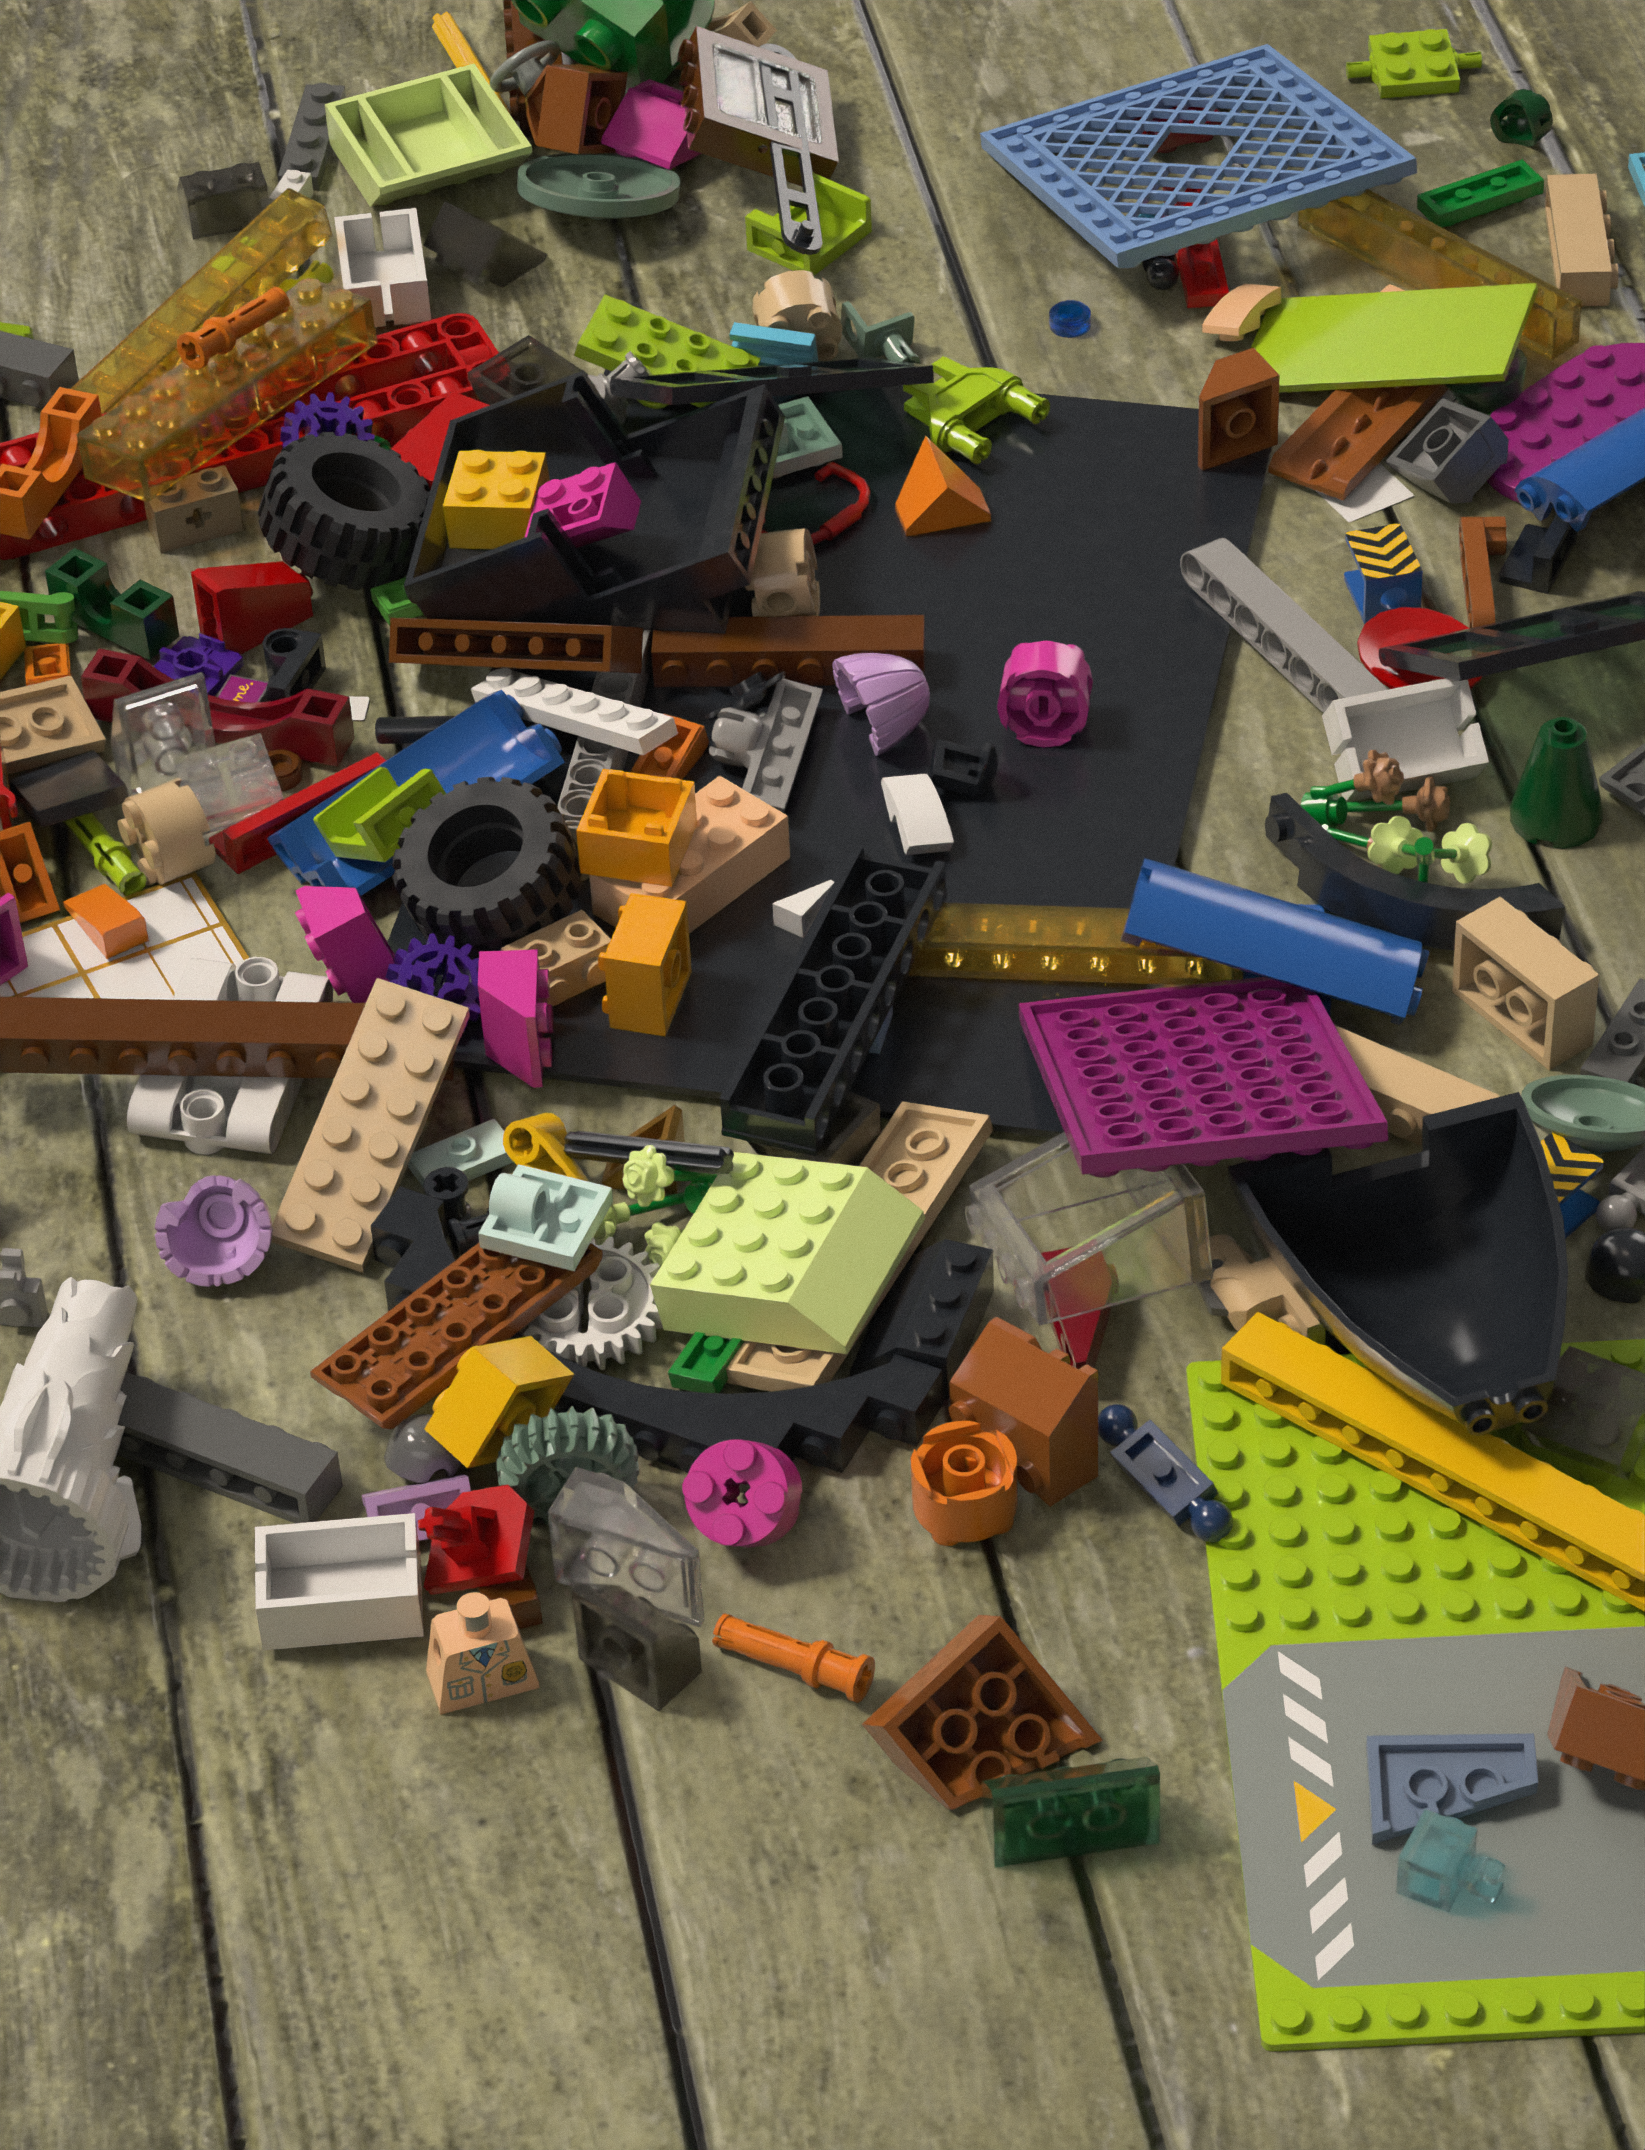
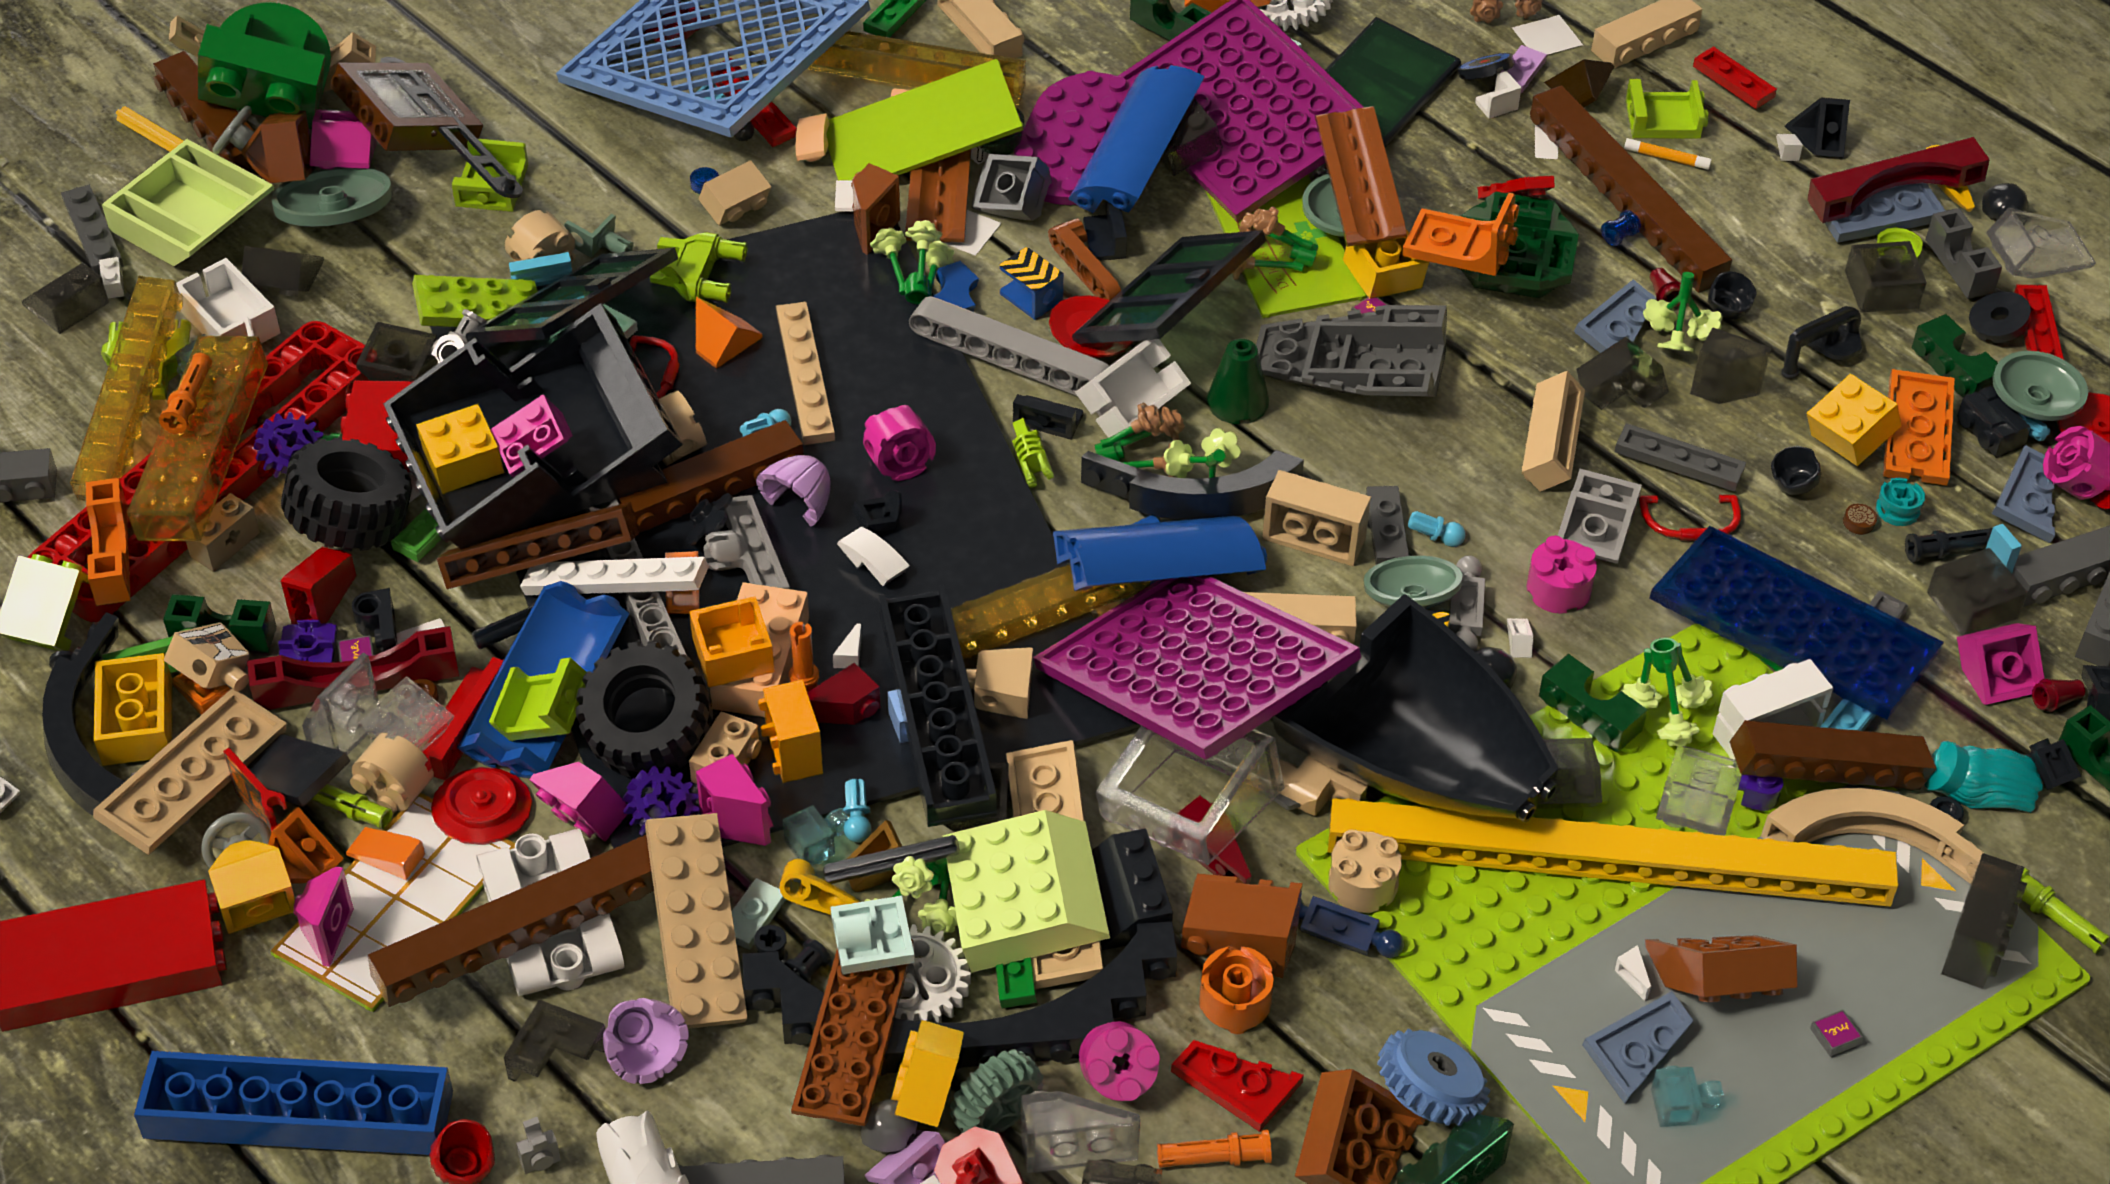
camera: 35 degrees left, 5 degrees up
none -> tan torso [164,623,249,692]
none -> red piece [431,767,532,845]
none -> clear smoke panel [504,1000,605,1082]
none -> tan brick [698,160,772,226]
none -> medium azure axle [740,409,791,437]
none -> tan plate [776,302,835,445]
none -> clear light blue brick [783,805,849,865]
none -> orange pin [789,622,819,692]
none -> dark red slope [807,663,881,725]
none -> medium azure axle [843,779,871,843]
none -> yellowish green plant [870,220,954,304]
none -> blue tile [934,261,979,312]
none -> tan torso [966,648,1033,719]
none -> lime hinge [1012,418,1054,488]
none -> black panel [1013,394,1083,440]
none -> red wing [1171,1040,1304,1132]
none -> tan brick [1328,829,1401,913]
none -> medium blue gear [1377,1029,1490,1126]
none -> white piece [1615,945,1651,1001]

